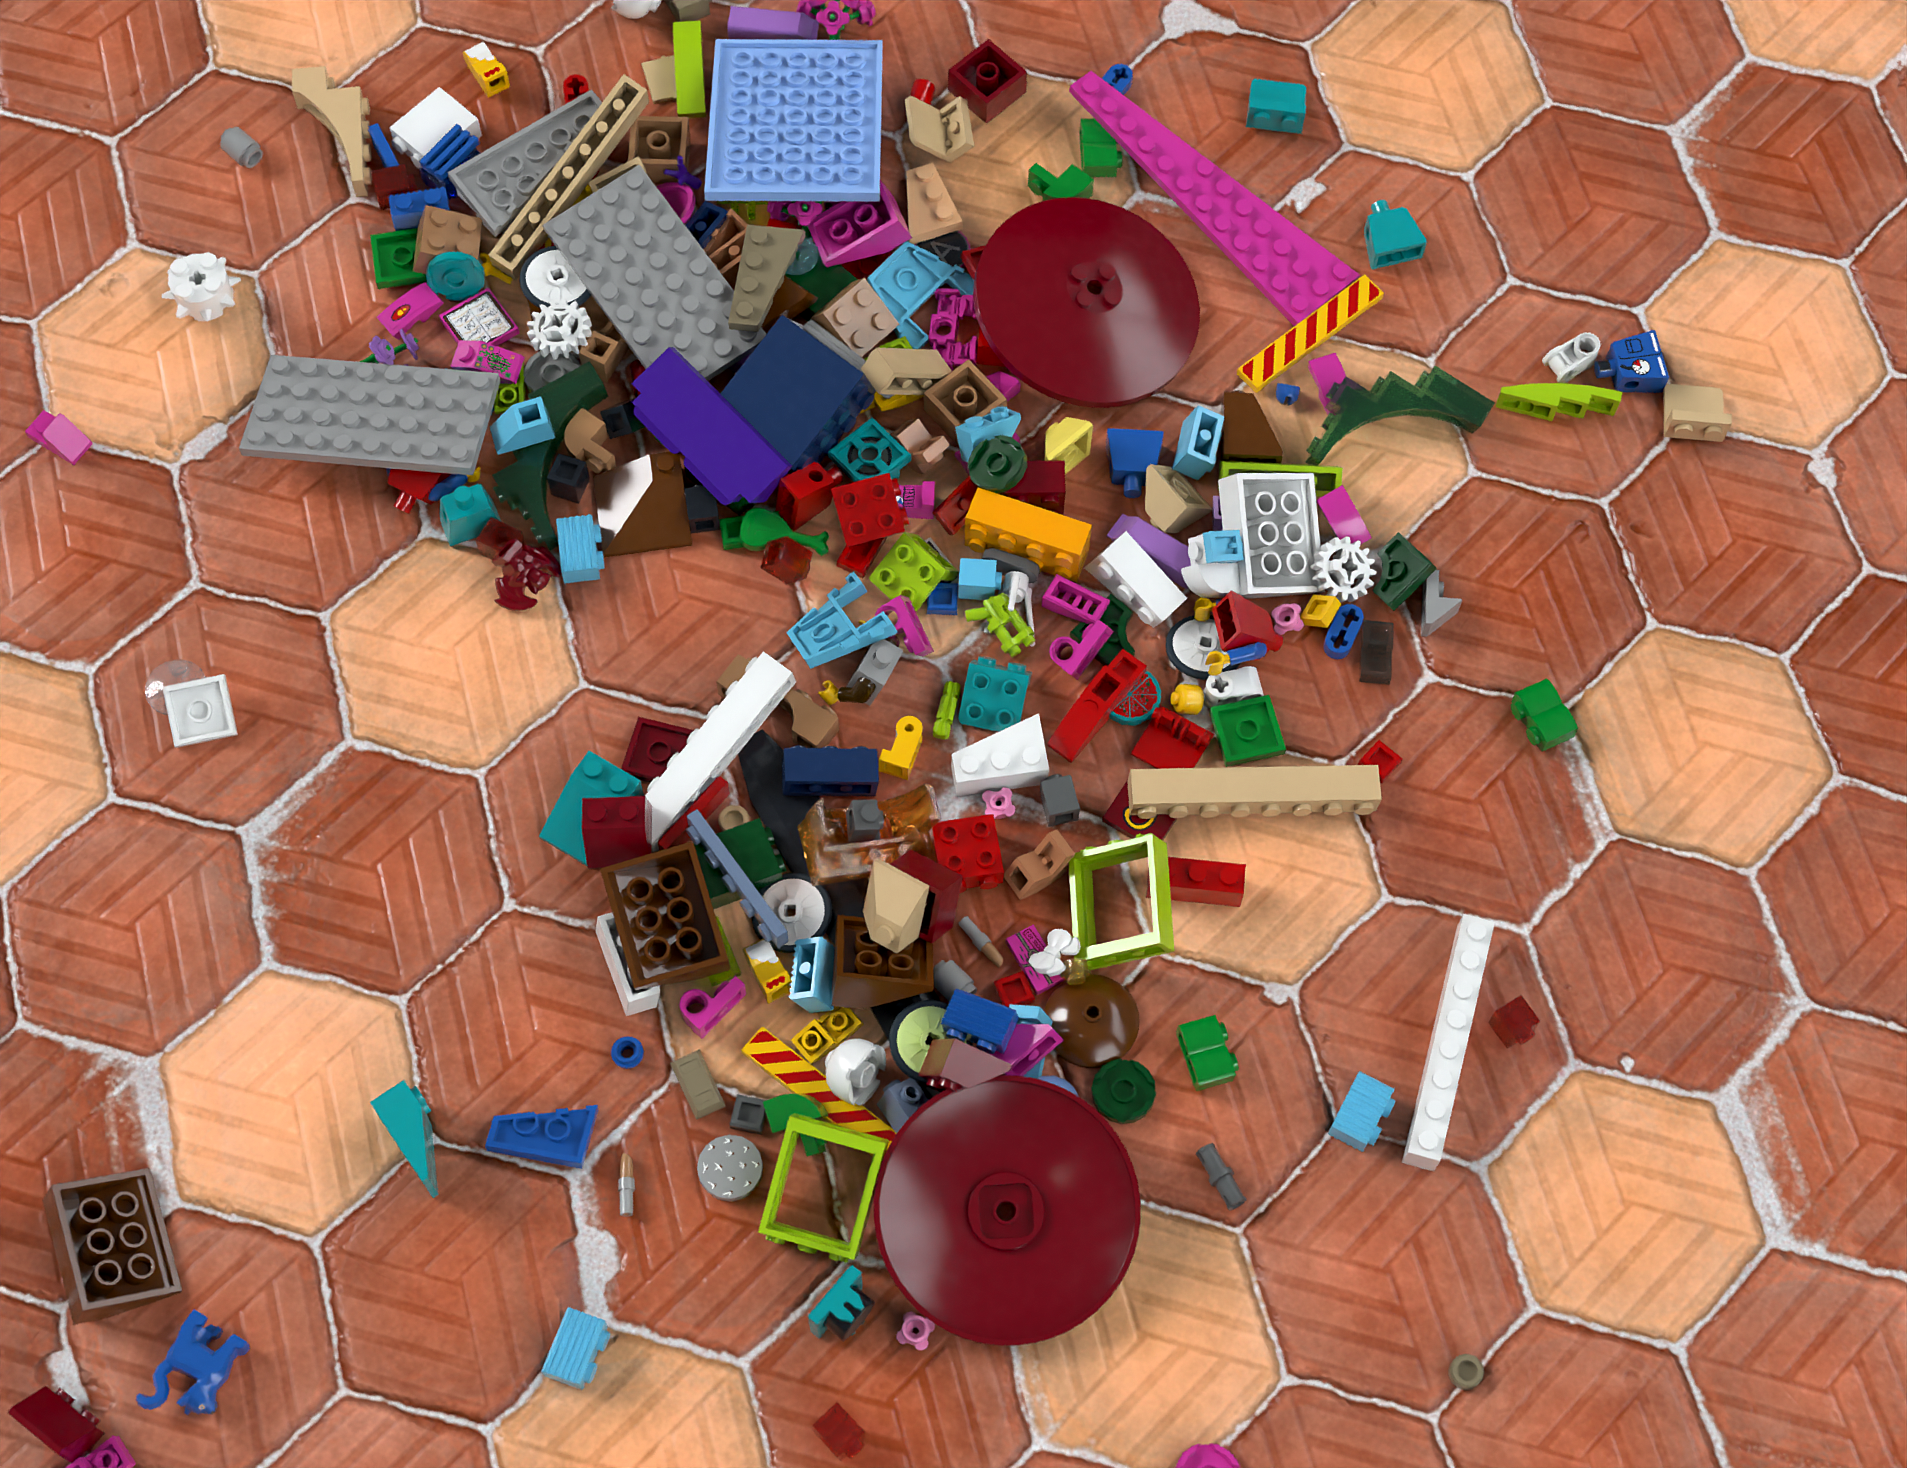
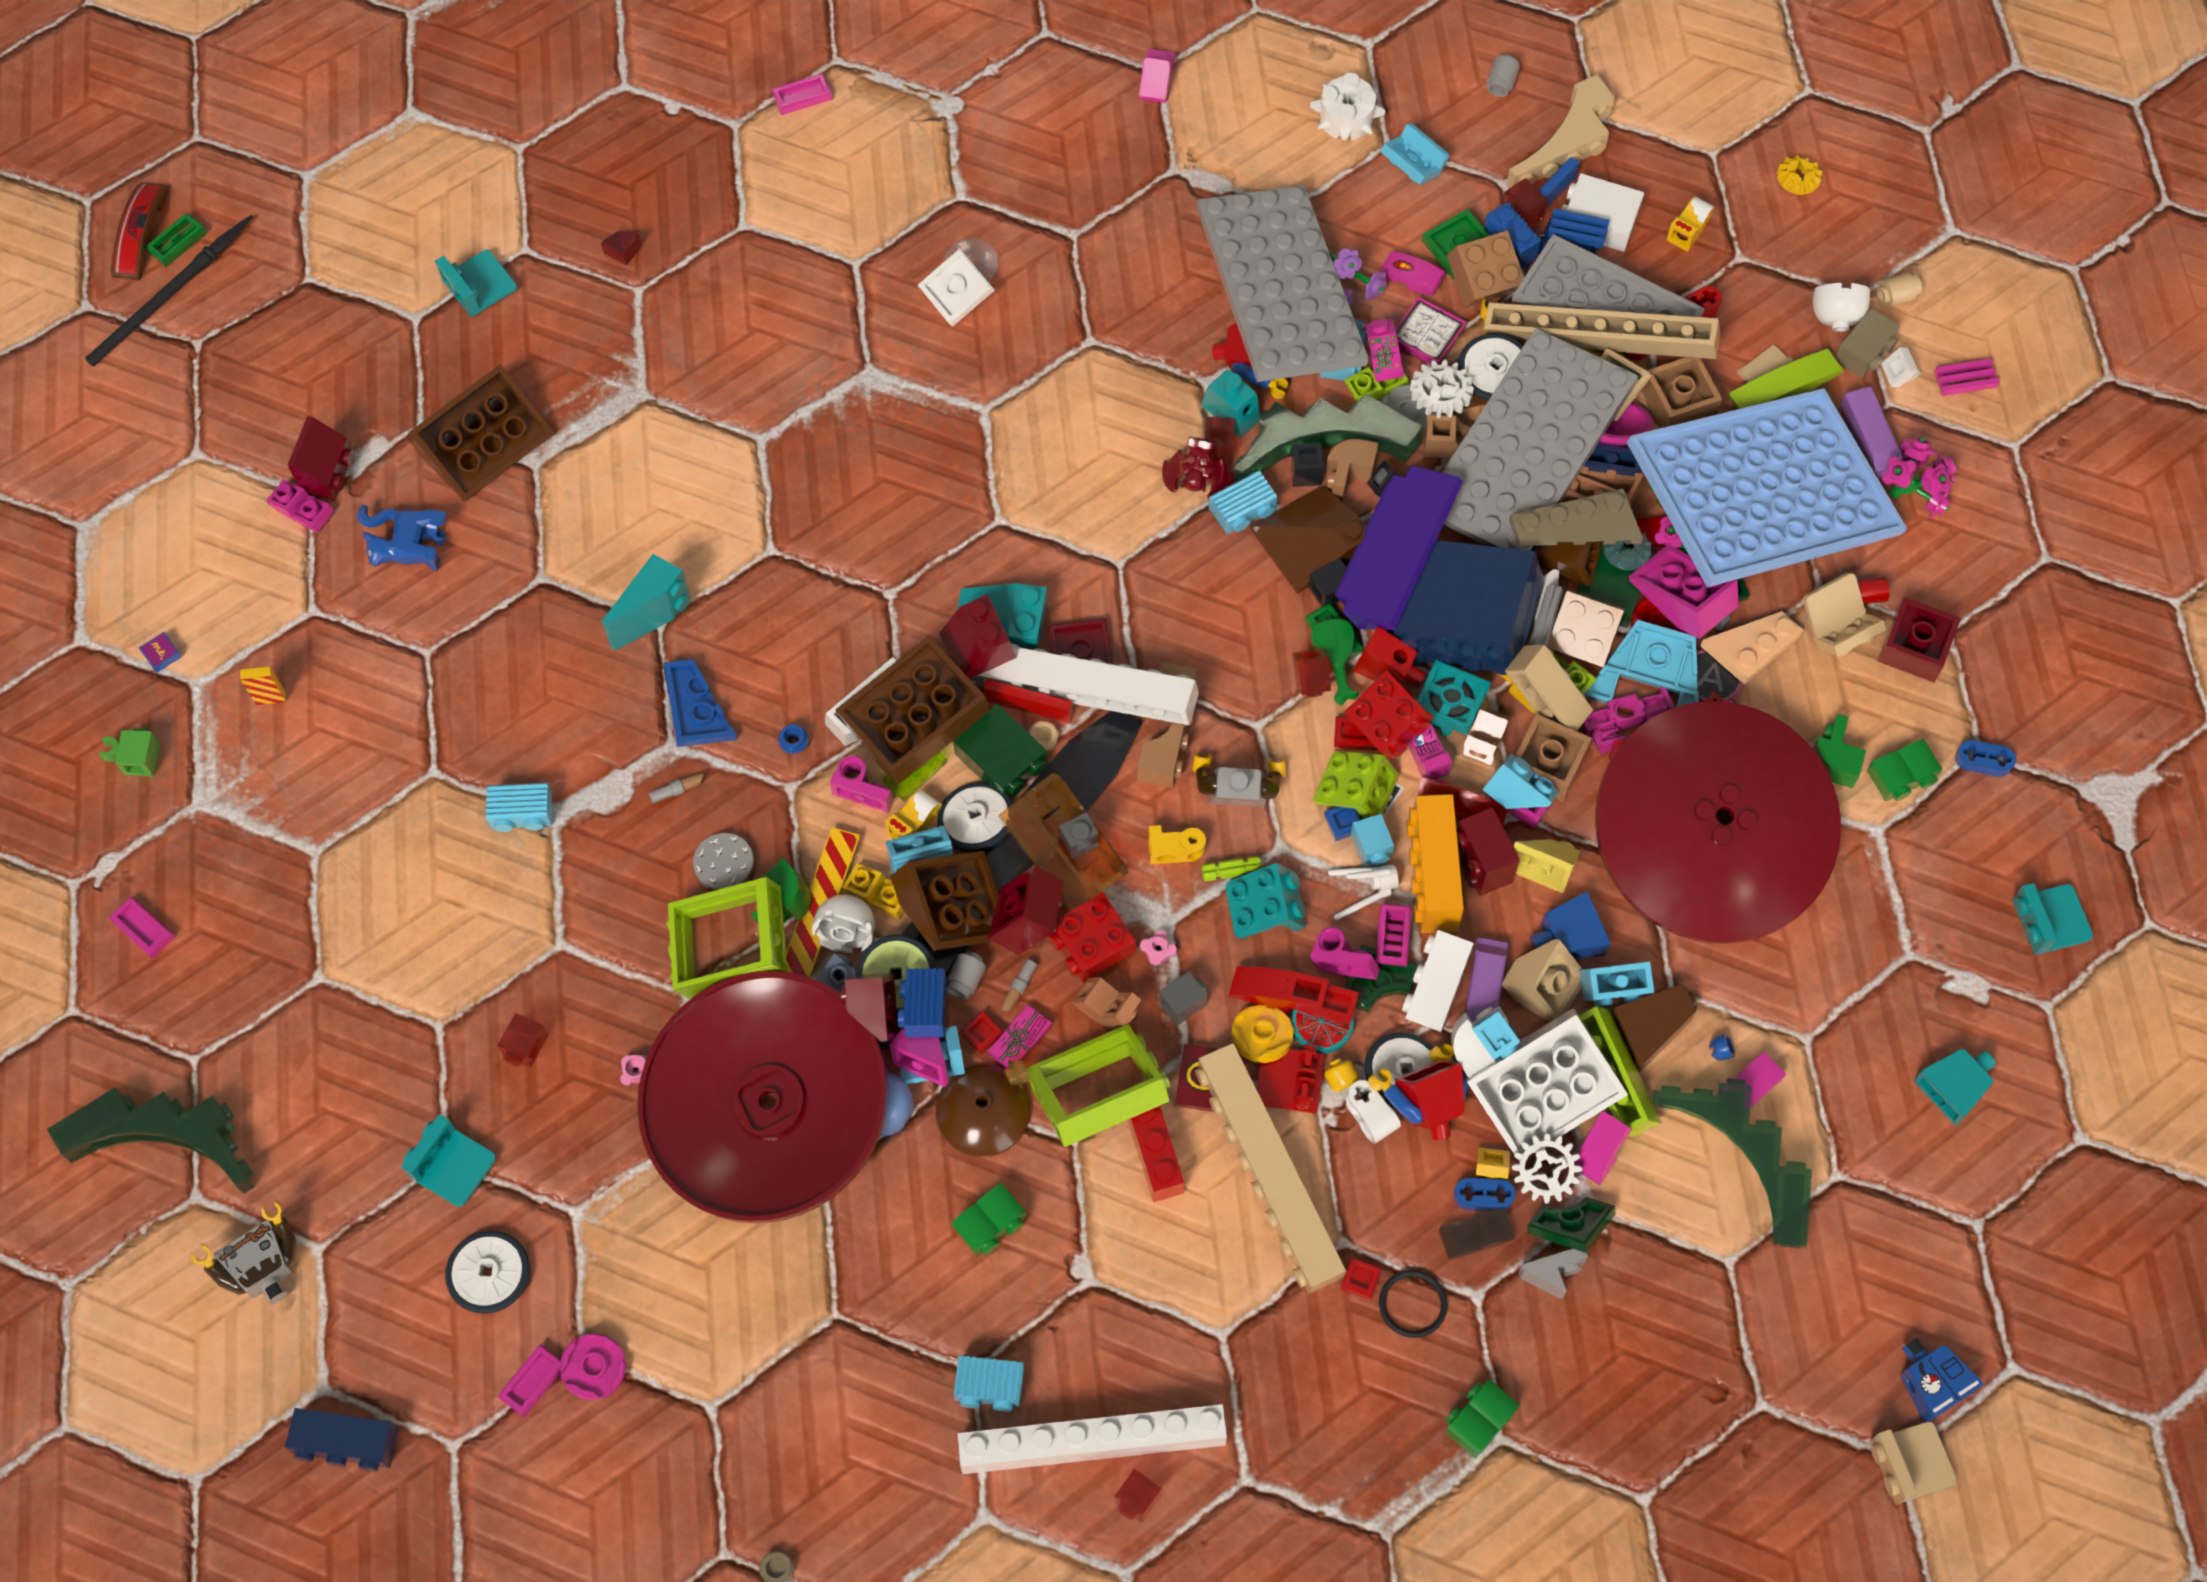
camera: 70 degrees right, 0 degrees up
teal tile [426,252,485,300] -> none
medium azure slope [490,396,555,455] -> none
dark purple bar [664,156,702,189] -> none
dark tan tile [670,1049,726,1120] -> none
sand blue plate [686,809,789,949] -> none
dark grey tile [730,1094,767,1135] -> none
dark blue brick [781,745,879,796] -> none
medium azure wing [786,571,898,669] -> none
teal piece [808,1265,875,1341] -> none
tan slope [863,858,929,953] -> none
dark pink plate [875,595,934,657] -> none
white wedge [951,713,1049,797] -> none
lime piece [965,592,1036,657] -> none
dark green tile [968,435,1027,493] -> none
dark grey tile [981,548,1041,583] -> none
dark pink slope [986,371,1021,402] -> none
white piece [1029,929,1081,977] -> none
dark pink wing [1069,71,1360,326] -> none
dark green tile [1091,1059,1156,1124] -> none
dark grey pin [1196,1143,1247,1210] -> none
green plate [1209,695,1286,767] -> none
yellow tile [1237,274,1384,393] -> none
bright pink plate [1271,603,1304,635] -> none
lime slope [1495,383,1623,421] -> none
white piece [1542,333,1601,383] -> none
none -> yellow tile [1231,1004,1294,1063]
none -> black tyre [1379,1270,1448,1338]
none -> medium azure bracket [1381,123,1449,185]

